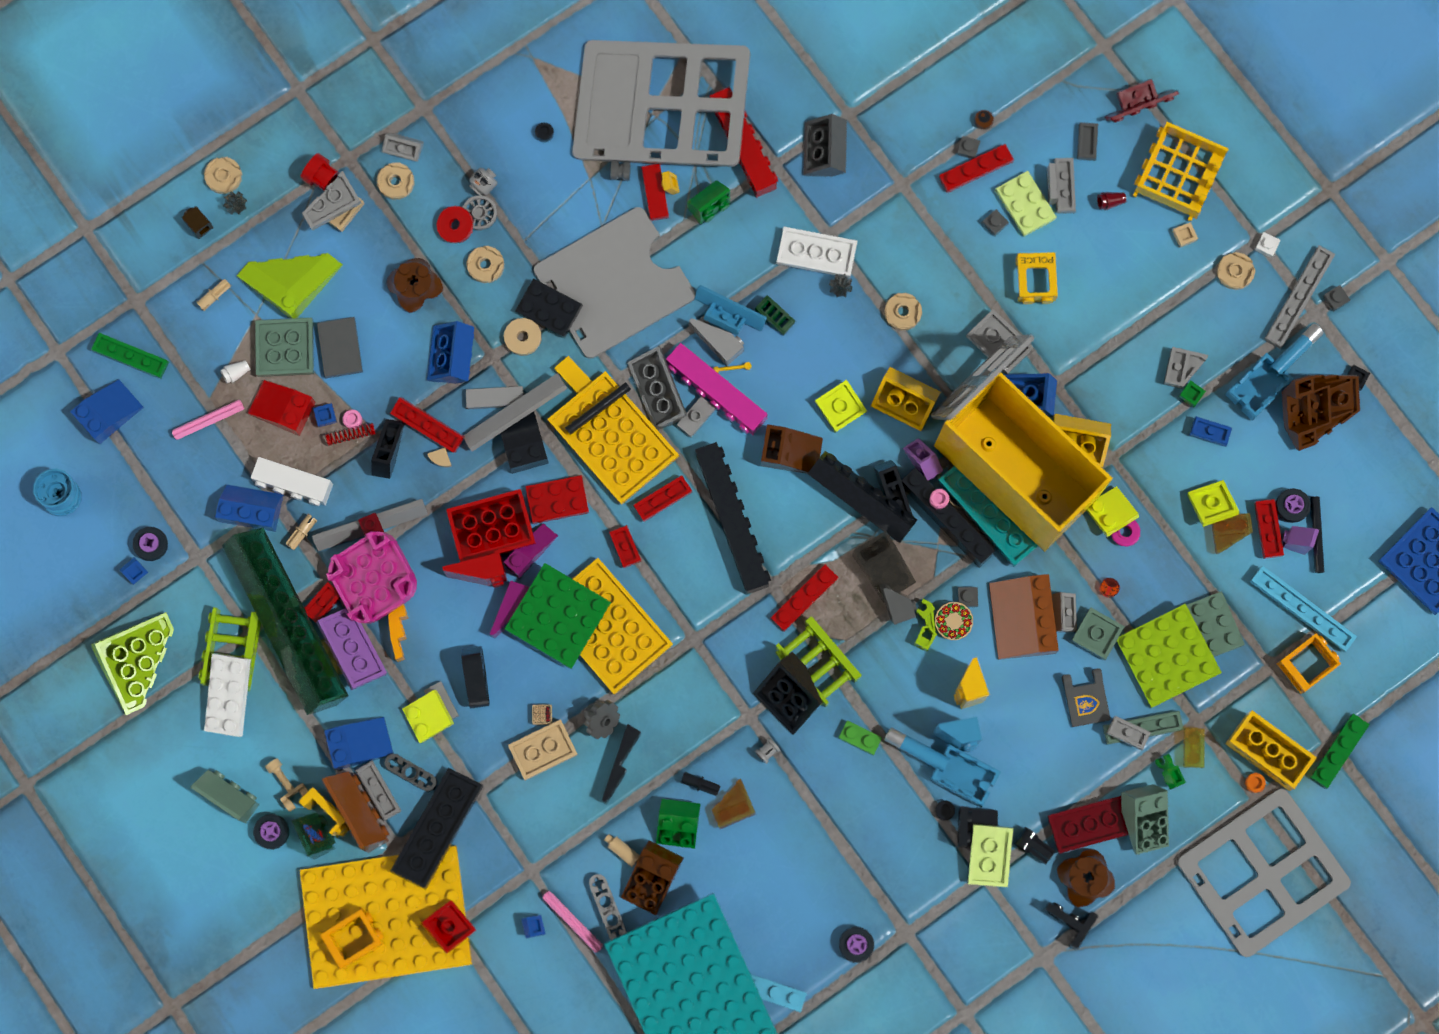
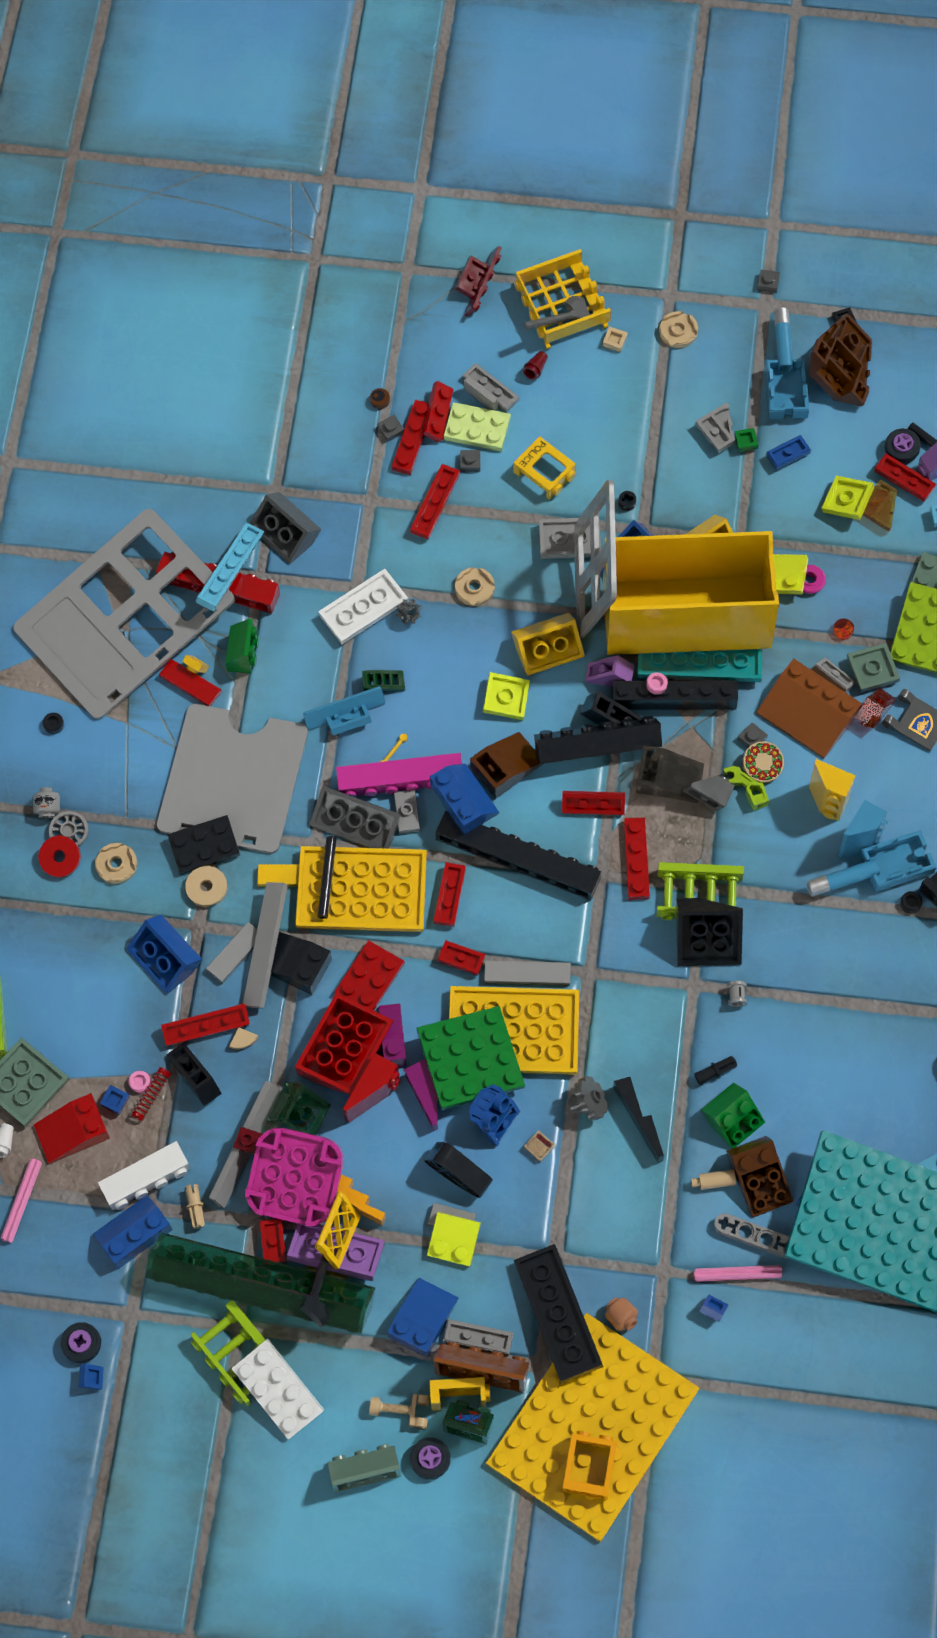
camera: 45 degrees left, 10 degrees down
lime slope [90,612,174,715] -> none
dark grey tile [317,317,363,378] -> none
dark grey beam [385,754,437,792] -> none
reddish brown brick [386,258,443,313] -> none
red slope [421,900,476,954] -> none
tan plate [508,719,578,781] -> none
dark grey wheel [610,161,631,181] -> none
light grey slope [689,318,744,366] -> none
clear orange wing [712,779,756,829] -> none
bright green plate [838,720,882,756] -> none
dark grey tile [1077,122,1098,161] -> none
white plate [1255,232,1281,258] -> none
light grey tile [1264,245,1335,349] -> none
none -> medium azure plate [196,522,264,611]
none -> clear green slope [267,1081,331,1135]
none -> black piece [299,1255,330,1327]
none -> yellow window [315,1192,361,1269]
none -> red plate [410,464,460,540]
none -> red plate [422,381,454,442]
none -> blue slope [429,763,499,835]
none -> blue slope [469,1084,520,1146]
none -> light grey tile [485,961,571,985]
none -> dark grey piece [523,296,590,330]
none -> red plate [562,791,625,815]
none -> nougat head [605,1297,638,1331]
none -> black bush [618,491,636,511]
none -> slope [855,688,897,729]

